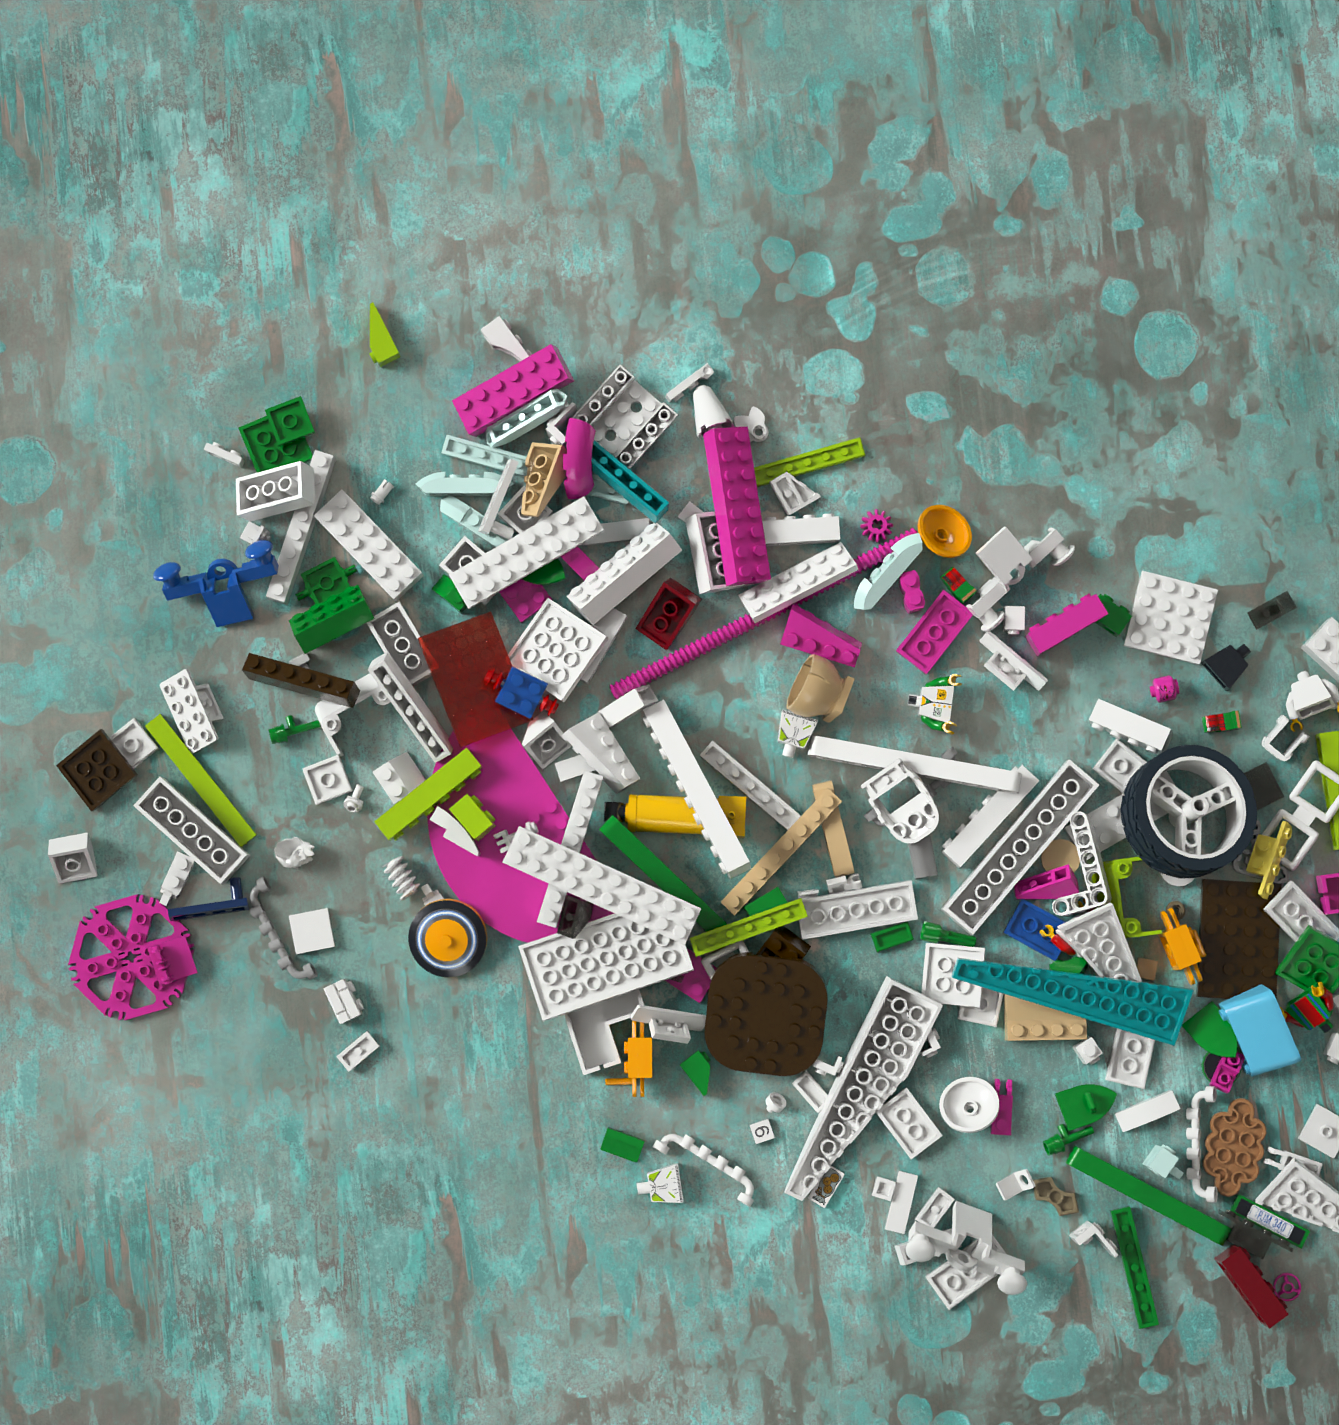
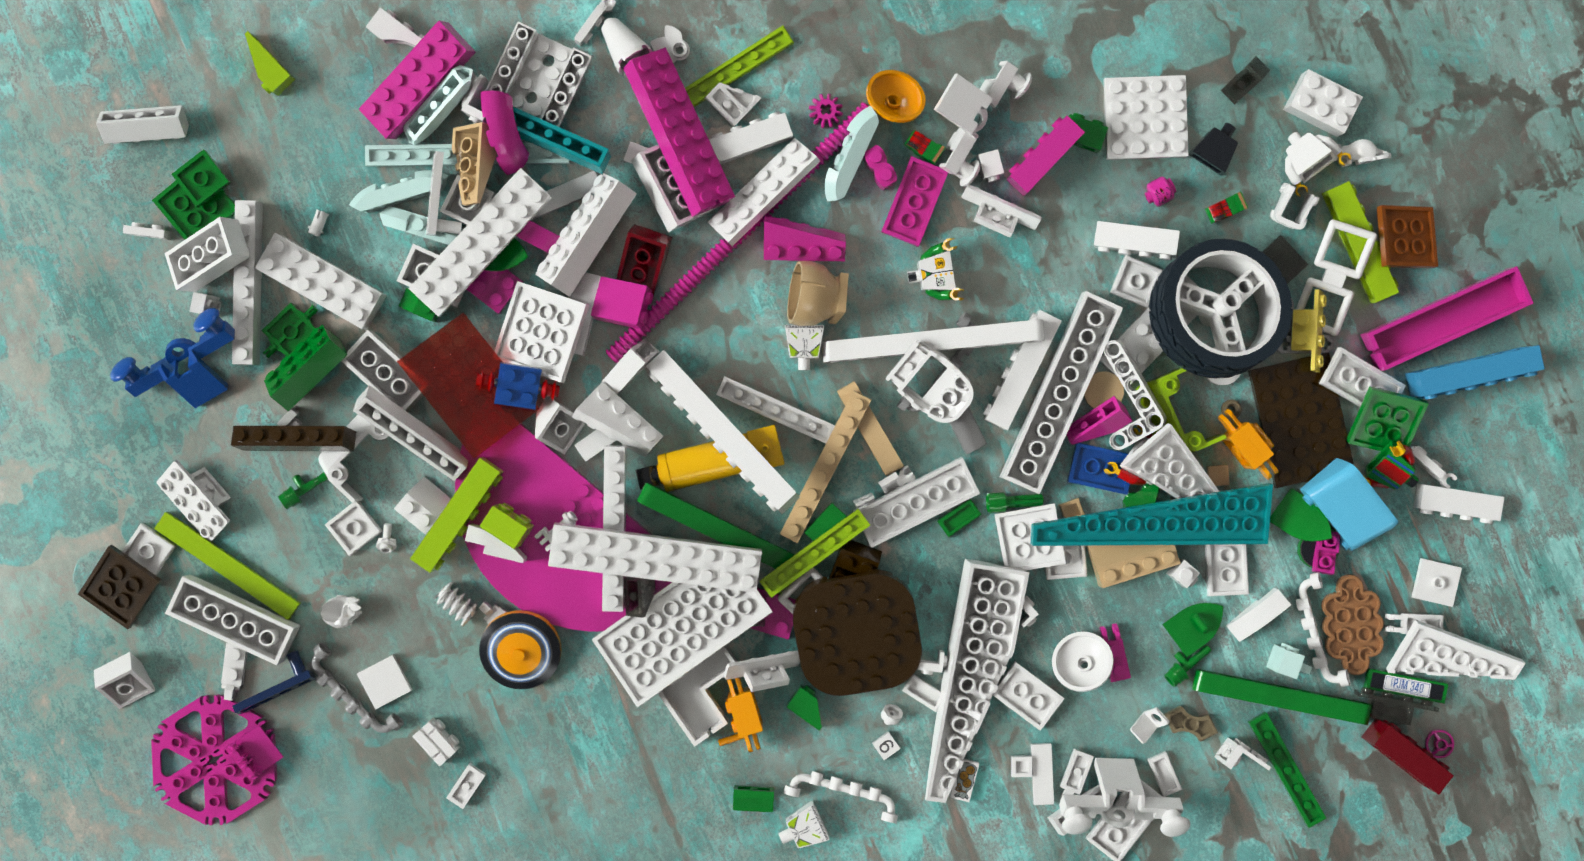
camera: 15 degrees left, 5 degrees up
none -> white brick [96,105,189,144]
none -> dark pink brick [591,276,653,330]
none -> tan tile [1059,498,1085,518]
none -> white tile [1147,751,1182,797]

